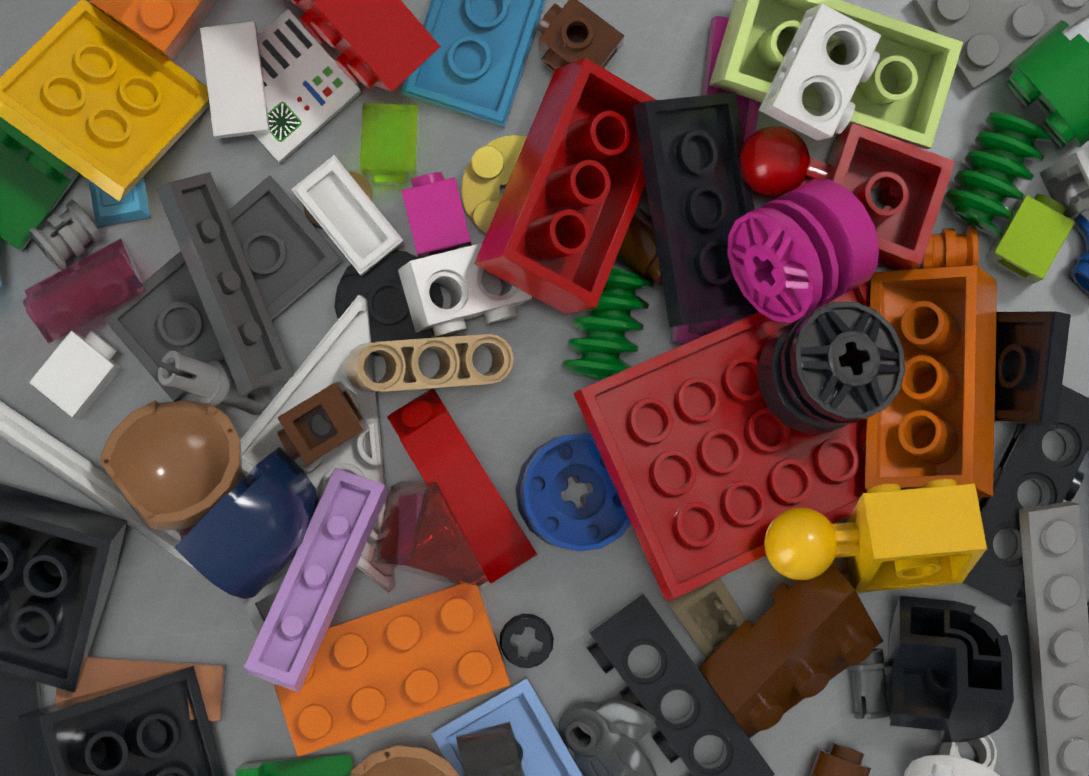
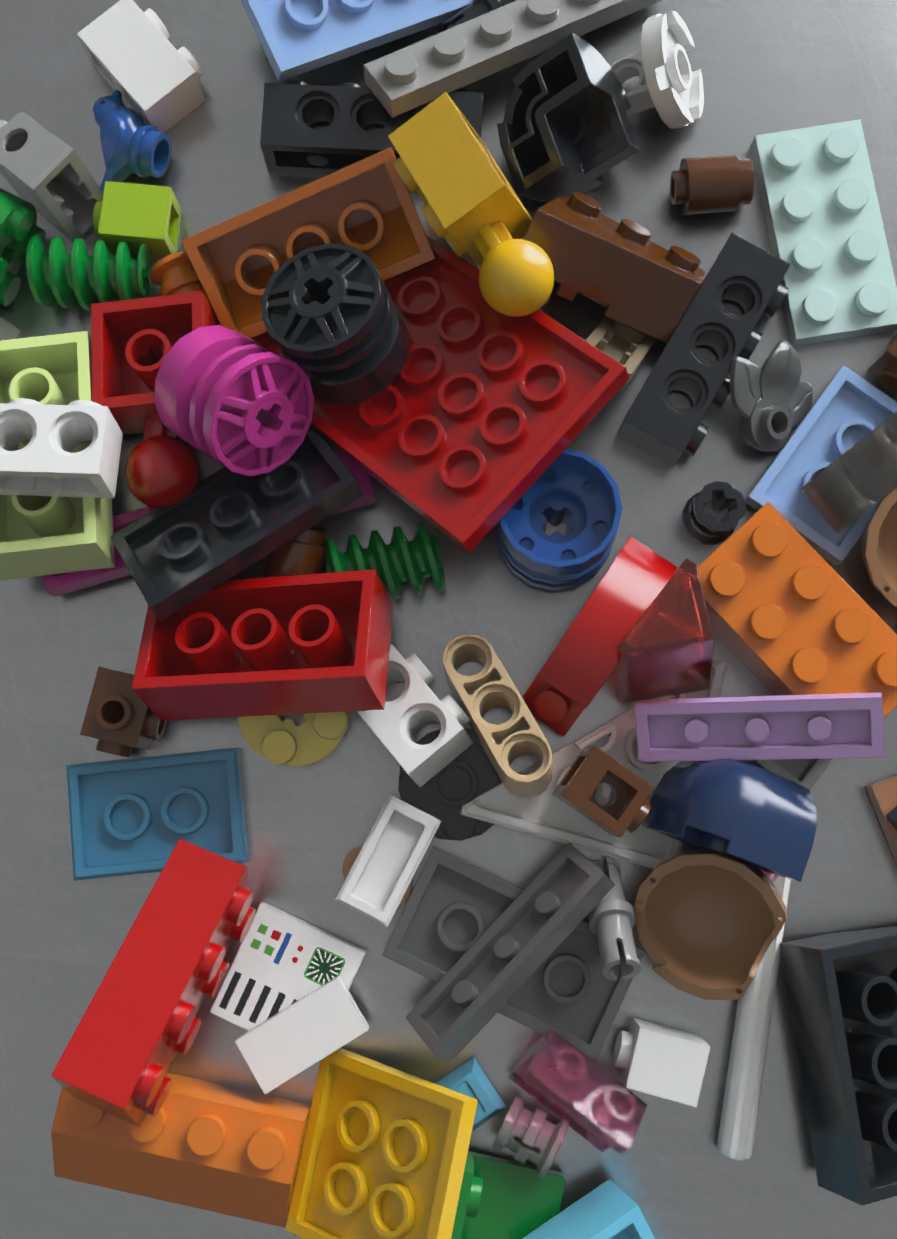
camera: 105 degrees left, 5 degrees down
clear neon green brick [360,103,420,186] -> none
dark pink brick [401,172,472,258] -> none
dark grey pin [846,648,890,719] -> none
black tile [994,311,1071,426] -> none

